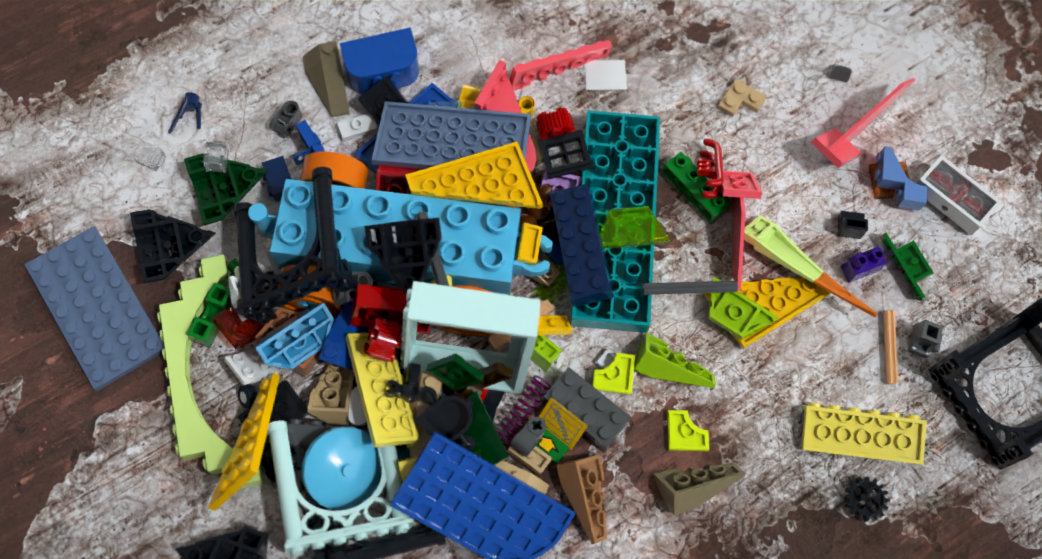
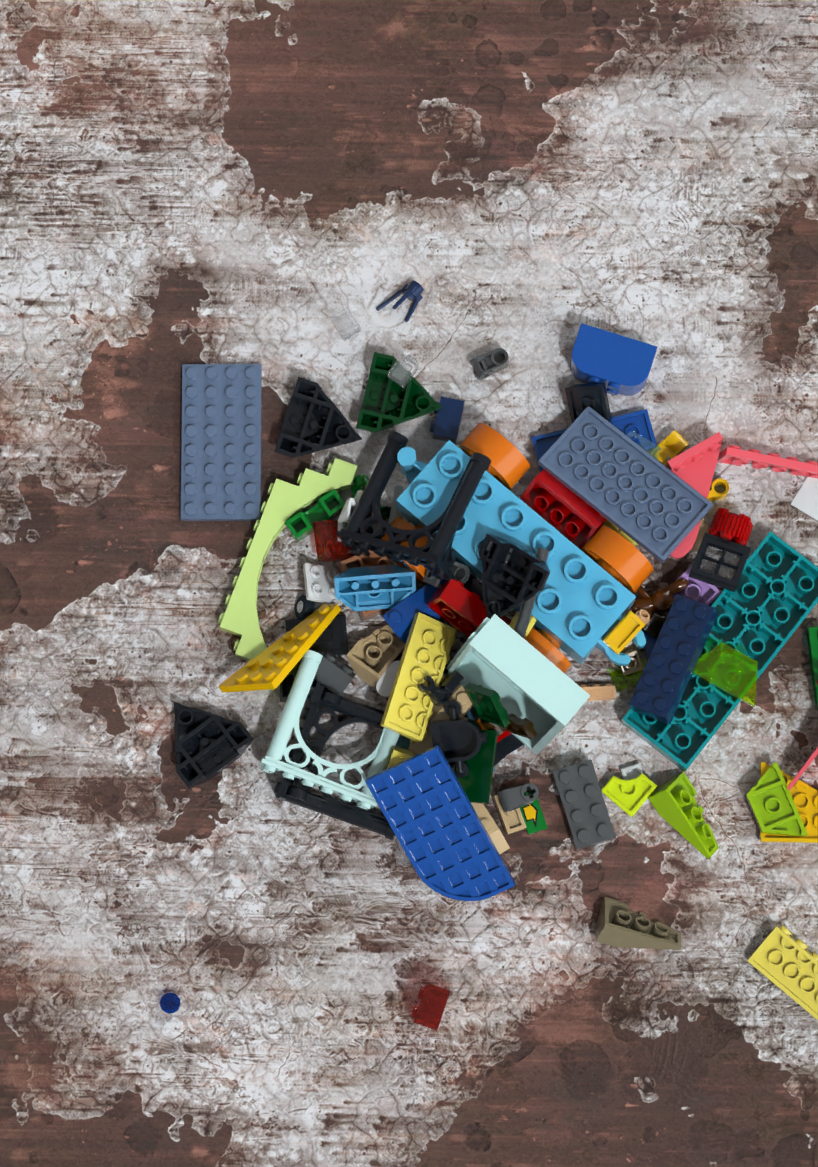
camera: 40 degrees right, 10 degrees up
blue piece [293,120,325,165] -> none
medium azure dish [302,426,381,511] -> none
dark tan wedge [303,41,350,117] -> none
white plate [337,113,378,141] -> none
red brick [363,317,403,363] -> none
yellow wing [405,142,543,209] -> none
magenta piece [496,375,551,451] -> none
lime hinge [531,335,563,372] -> none
yellow tile [537,315,573,335] -> none
yellow sticker [539,397,588,450] -> none
medium nougat wedge [557,454,607,544] -> none
dark grey axle [642,281,738,295] -> none
neon yellow tile [667,410,709,452] -> none
black gear [843,476,890,522] -> none

